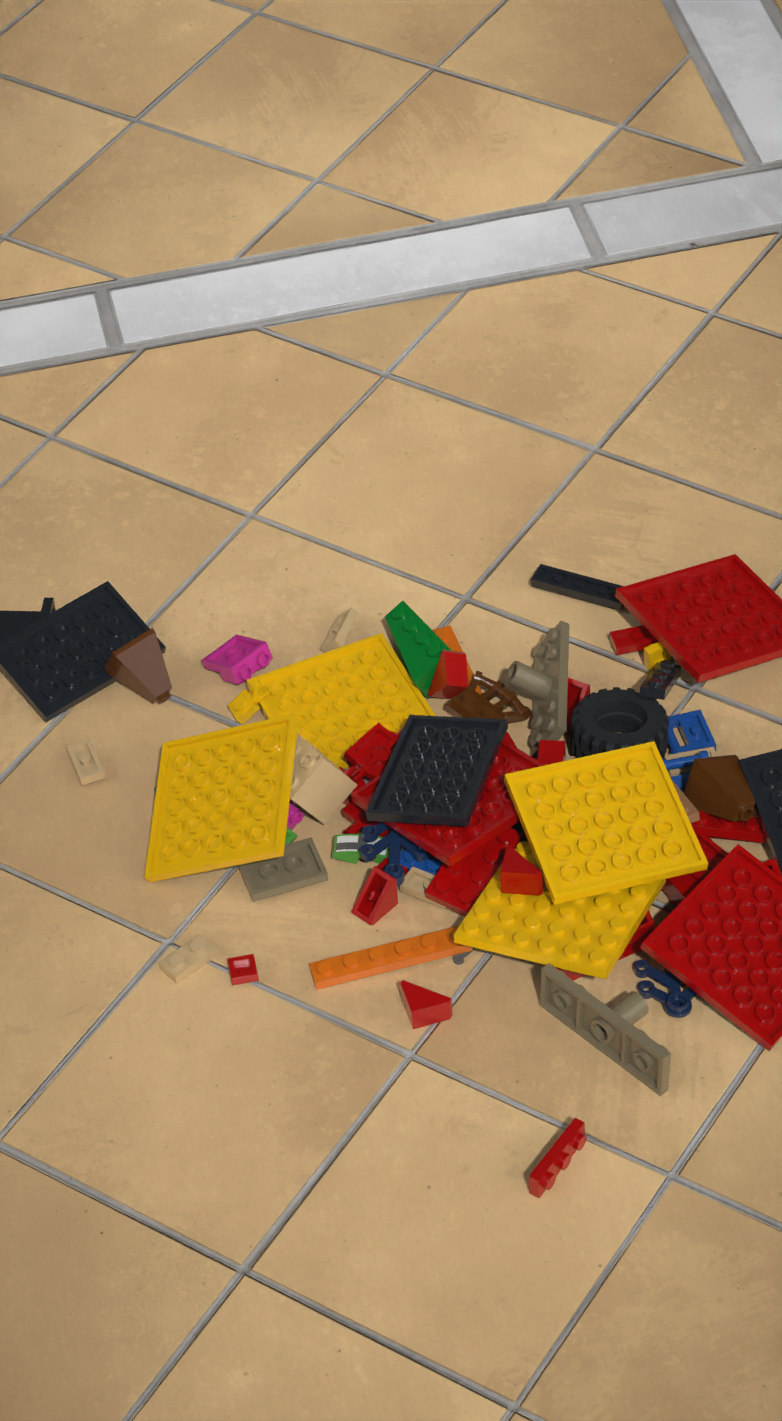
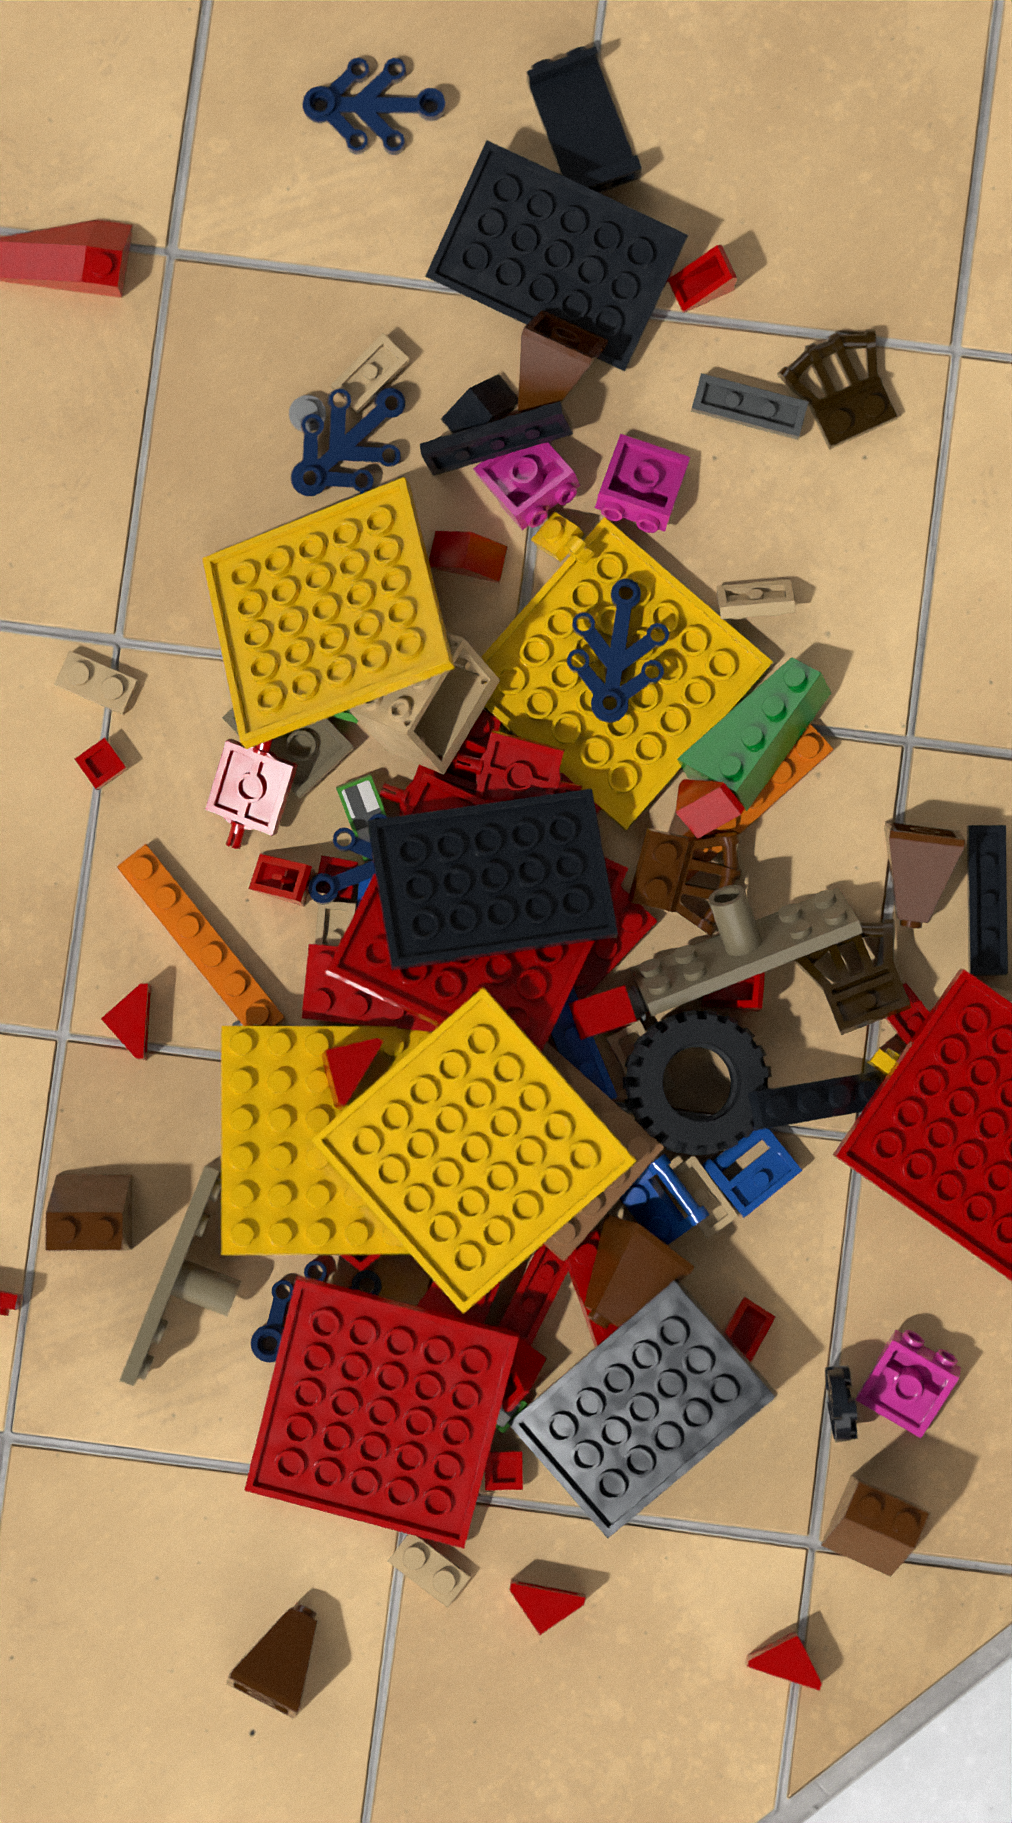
camera: 65 degrees right, 40 degrees up
none -> reddish brown slope [45,1175,132,1251]
none -> plate [205,739,298,849]
none -> light grey plate [289,395,326,432]
none -> dark blue plant [290,388,406,497]
none -> black plate [420,401,573,476]
none -> black slope [441,374,518,434]
none -> dark pink plate [473,442,580,530]
none -> dark blue plant [567,579,669,723]
none -> red slope [668,244,737,312]
none -> dark grey plate [691,373,808,440]
none -> dark brown plate [777,330,898,450]
none -> dark brown plate [794,919,912,1035]
none -> reddish brown slope [884,821,965,928]

